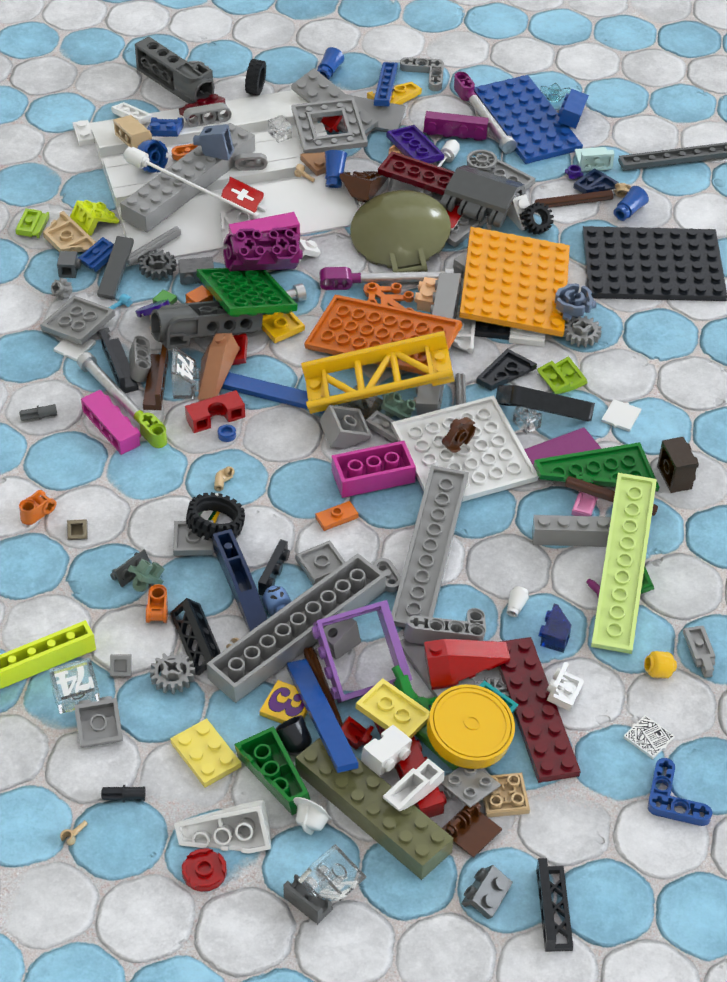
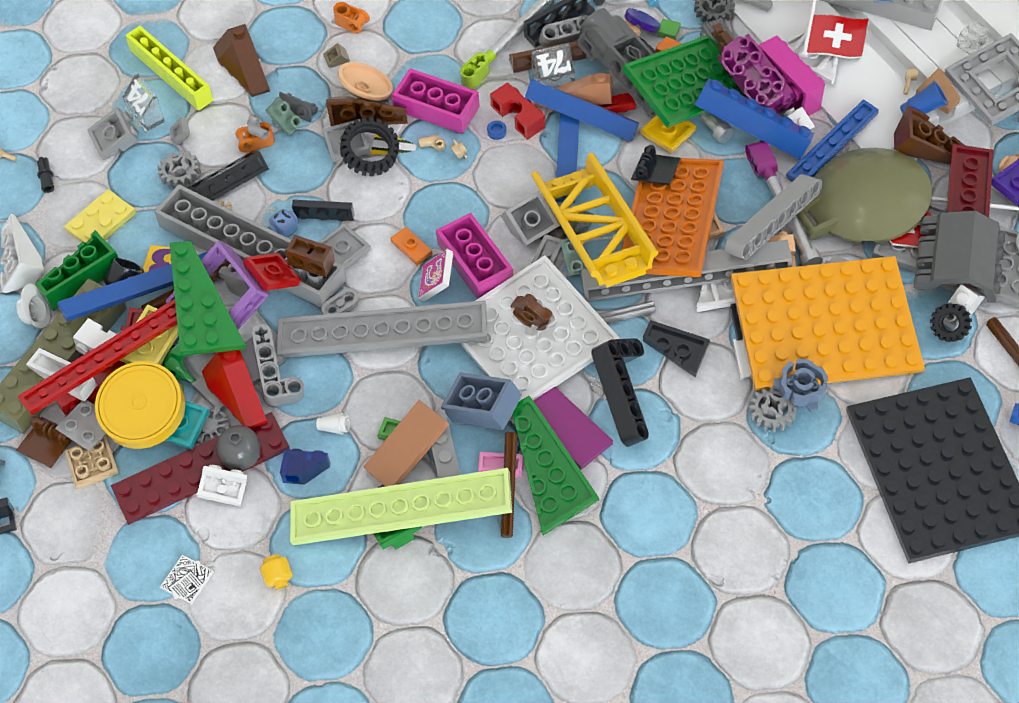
camera: 80 degrees right, 10 degrees up
dark pink brick [81,390,141,455] -> none
dark blue slope [213,529,267,632] -> none
light grey plate [235,153,268,171] -> none
orange plant [363,282,414,311] -> none
lime slope [537,356,588,394] -> none
white piece [601,399,641,432] -> none
blue beam [648,758,712,826] -> none
dark brown brick [657,437,699,493] -> none
light grey hinge [683,626,715,678] -> none
none -> red plate [18,299,177,416]
none -> green wing [170,241,246,356]
none -> reddish brown wedge [213,24,270,97]
none -> dark grey cylinder [216,425,261,470]
none -> red plate [243,253,301,291]
none -> light grey arm [247,114,268,139]
none -> reddish brown brick [285,235,335,277]
none -> reddish brown wedge [326,96,408,126]
none -> light nougat dish [337,62,393,101]
none -> nougat tile [363,400,450,487]
none -> bright green tile [377,417,401,440]
none -> dark pink brick [392,68,480,134]
none -> tile [418,249,453,302]
none -> sand blue brick [441,372,522,430]
none -> tan plate [450,139,467,159]
none -> blue tile [524,79,639,142]
none -> black hinge [631,145,681,185]
none -> blue brick [695,78,814,160]
none -> reddish brown plate [711,23,733,53]
none -> light grey beam [725,174,822,260]
none -> blue tile [786,99,879,182]

